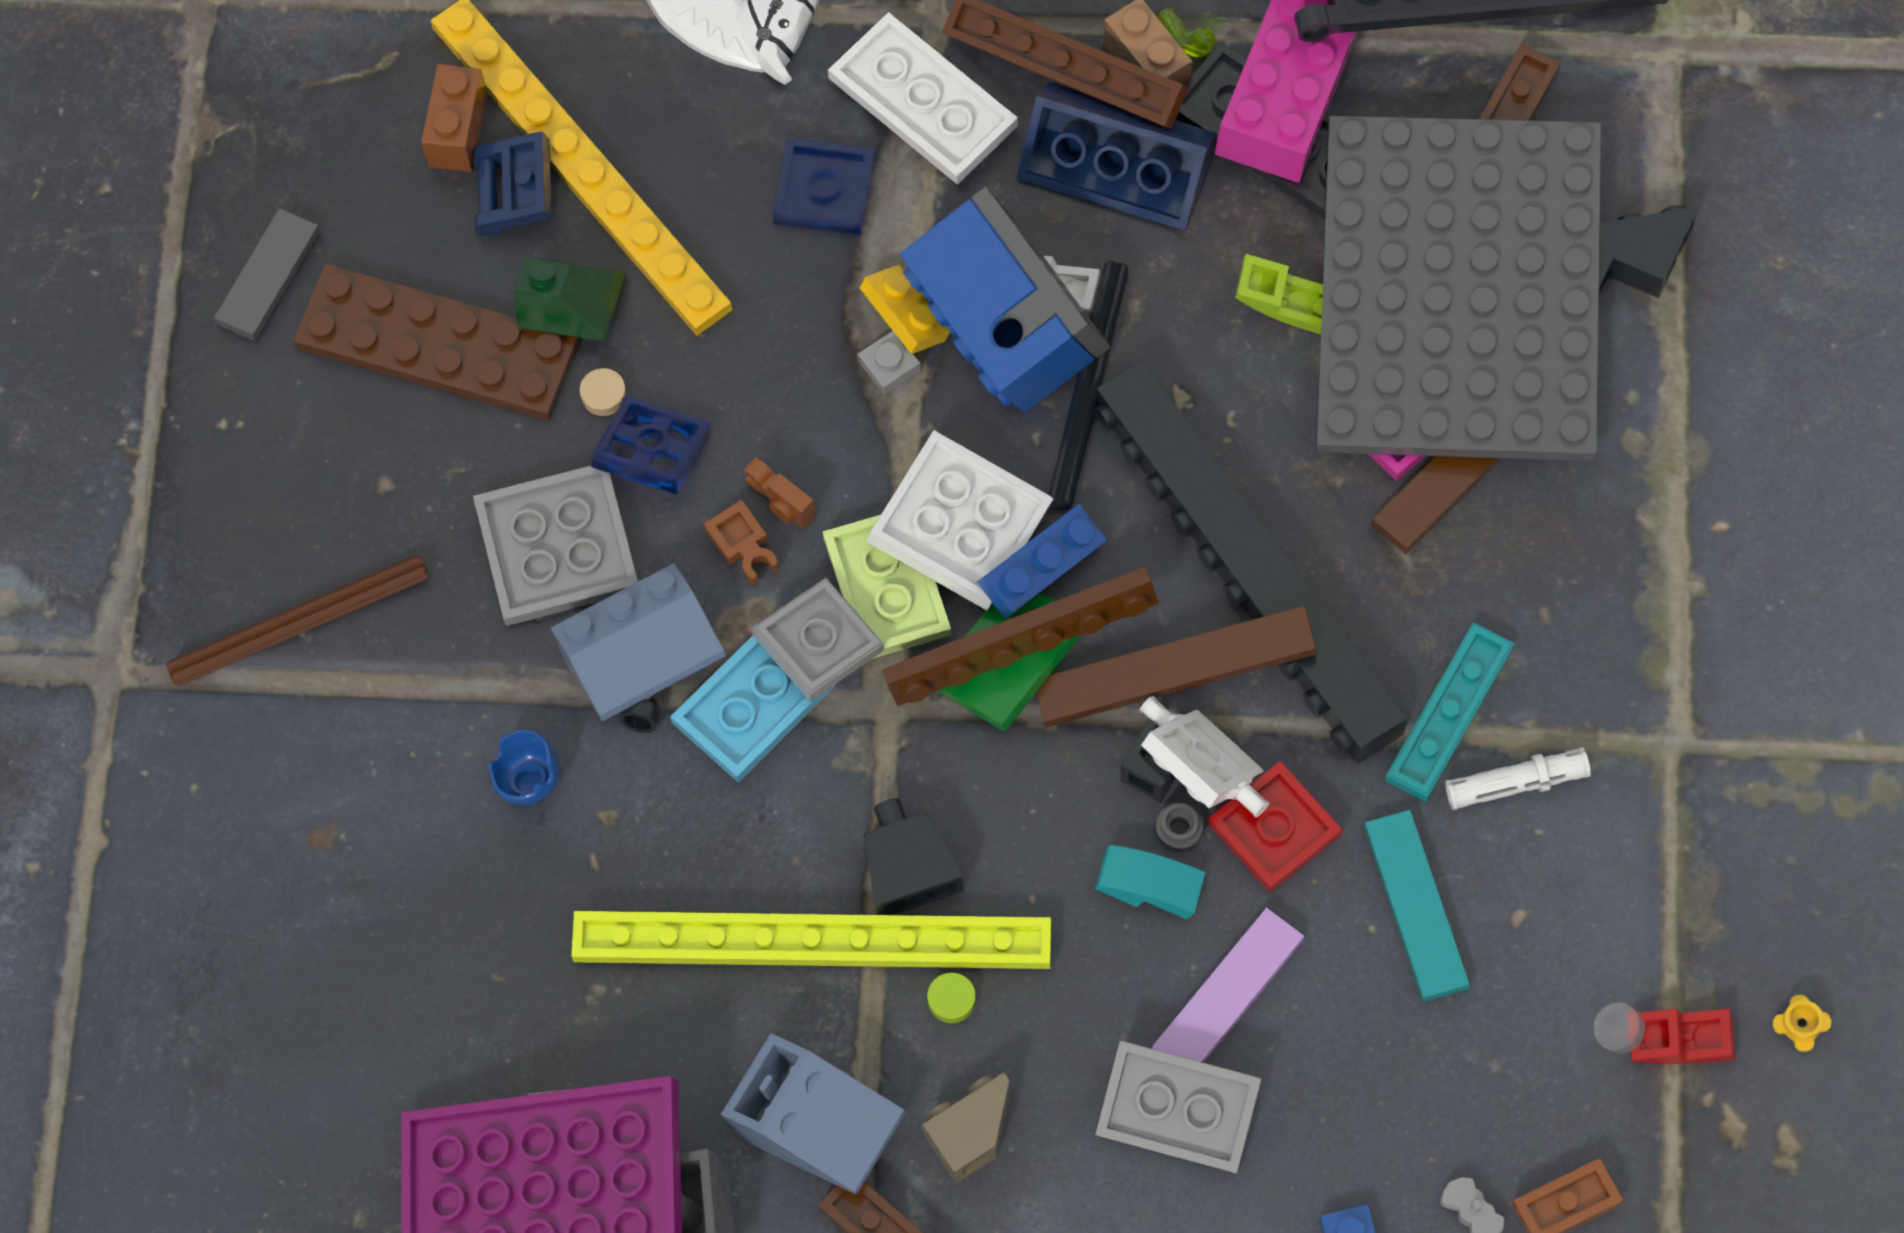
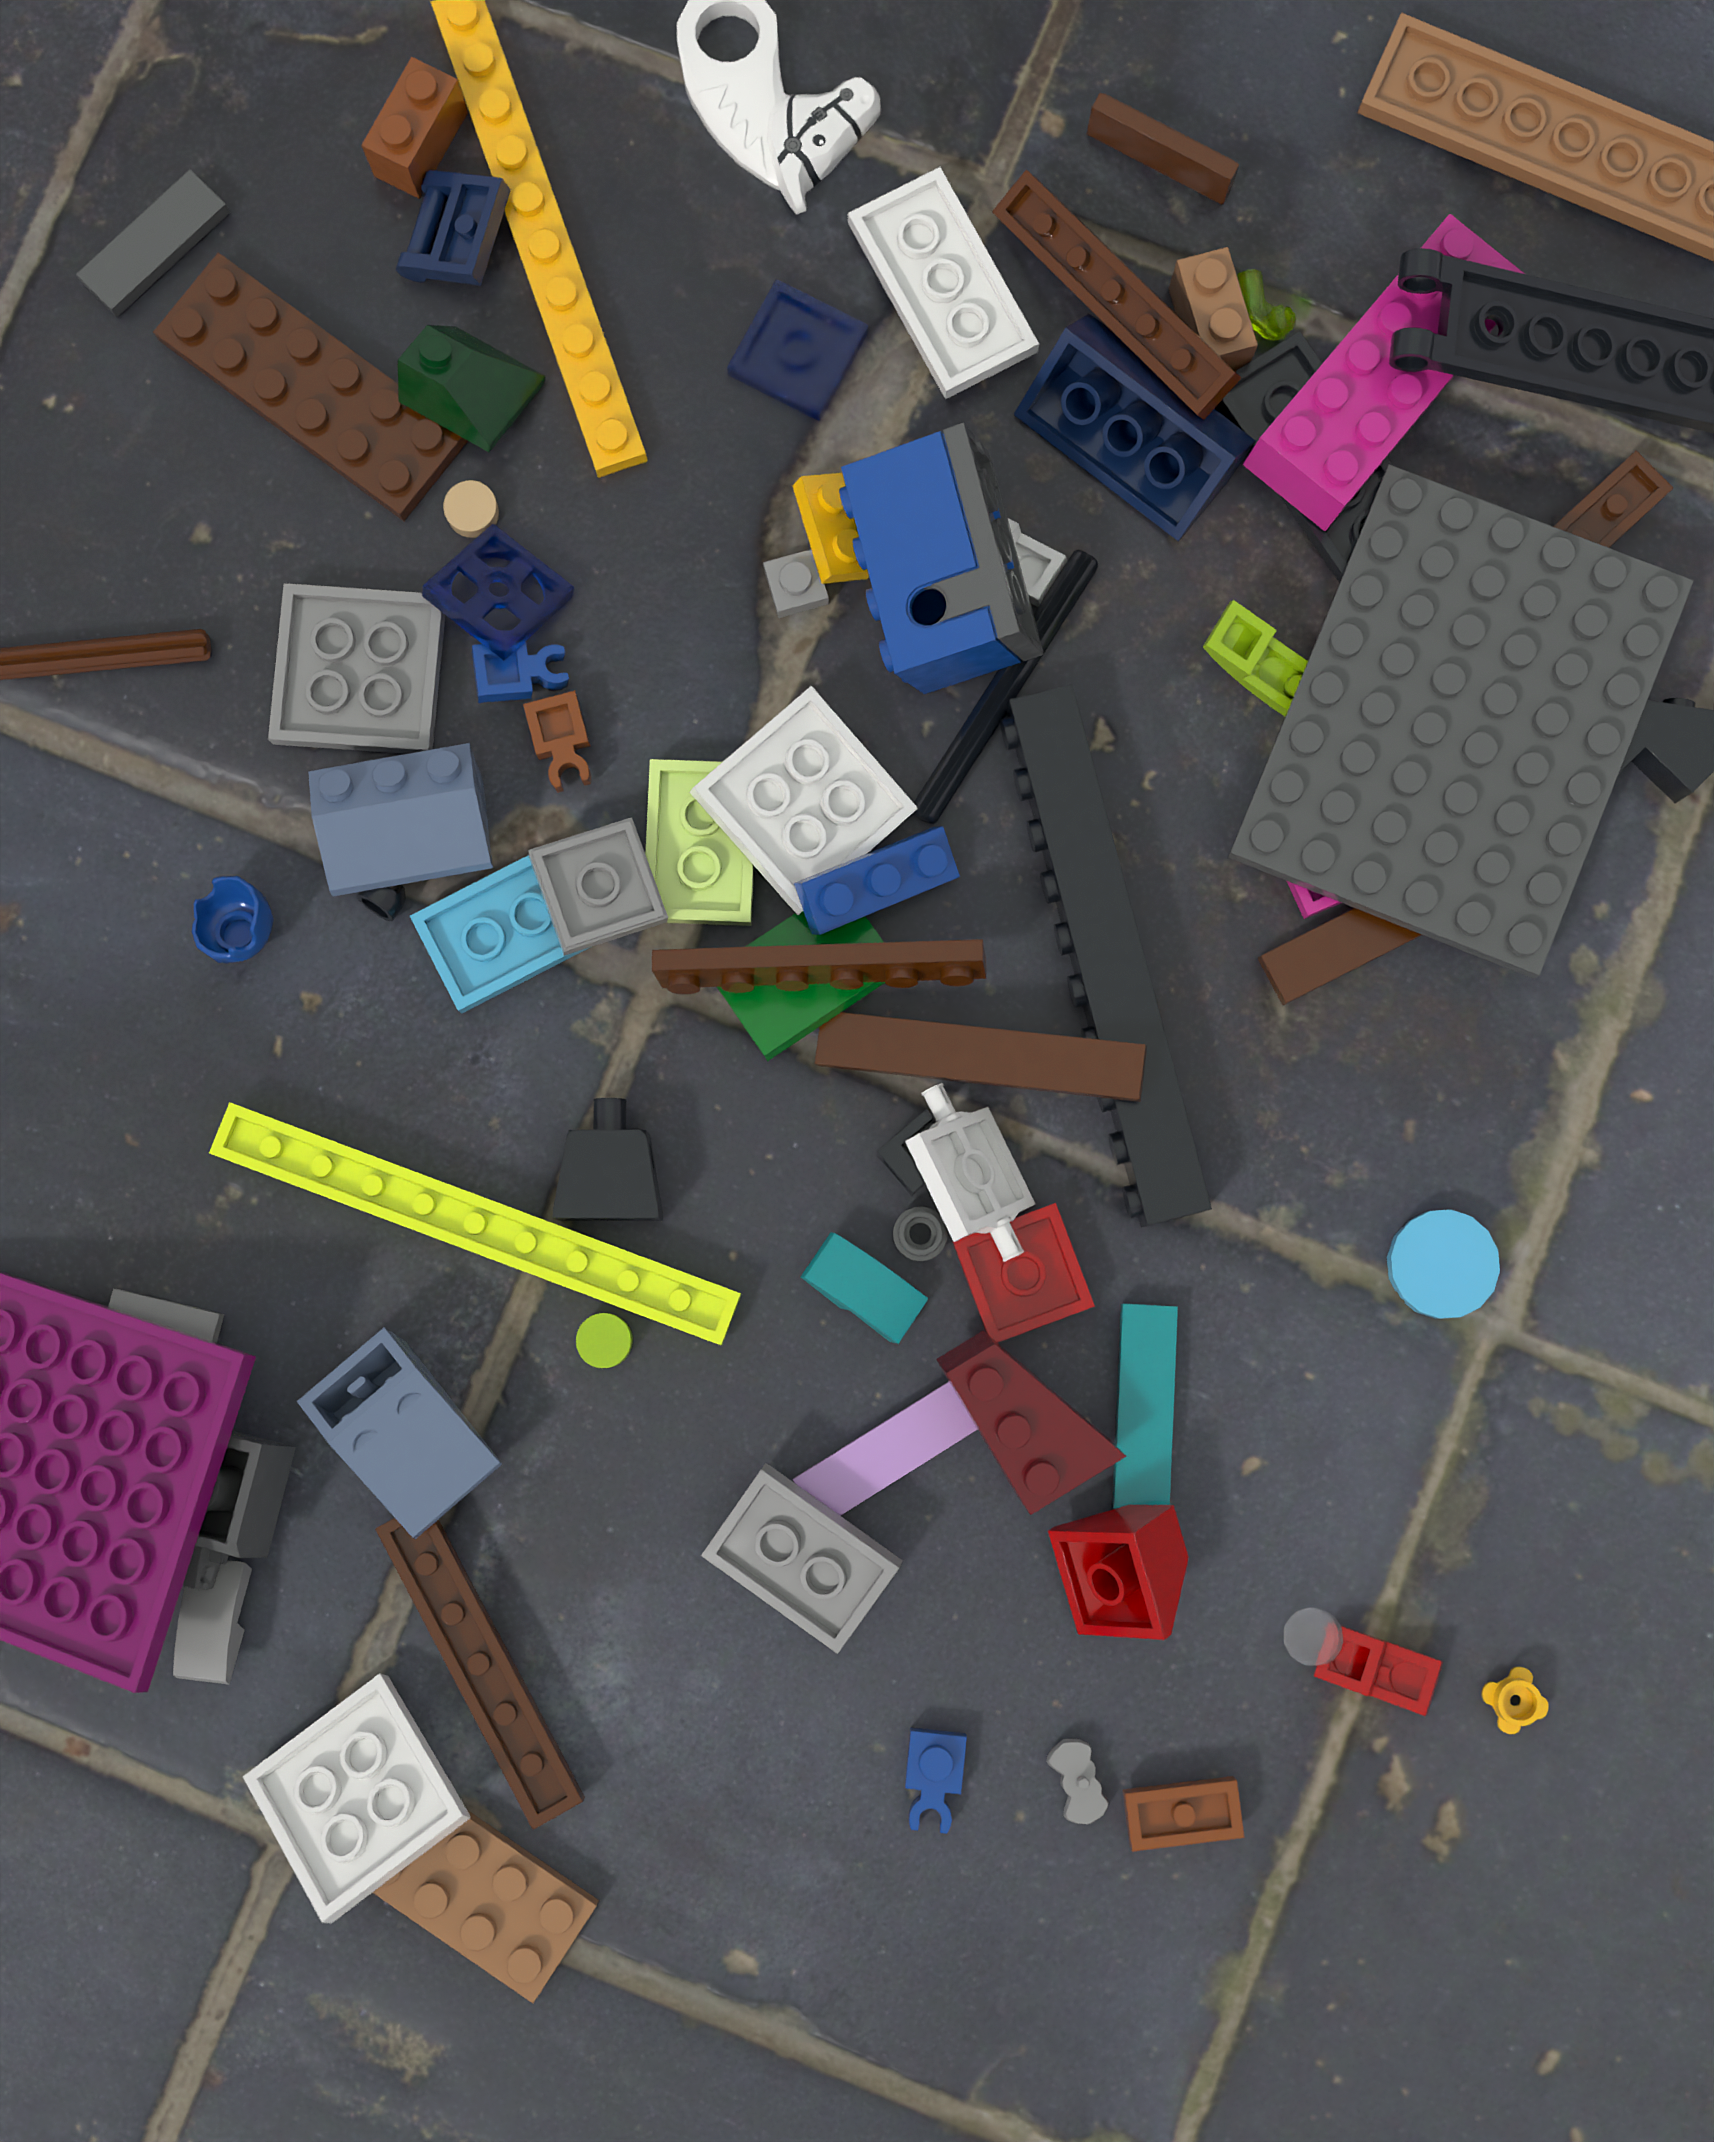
camera: 15 degrees right, 15 degrees up
dark orange plate [743,457,816,530] -> none
dark tan slope [922,1073,1010,1184] -> none
teal tile [1385,622,1515,803] -> none
white pin [1445,747,1591,810] -> none
none -> blue plate [471,641,569,703]
none -> dark red wedge [936,1331,1126,1515]
none -> red slope [1048,1504,1189,1640]
none -> medium azure tile [1387,1210,1500,1319]

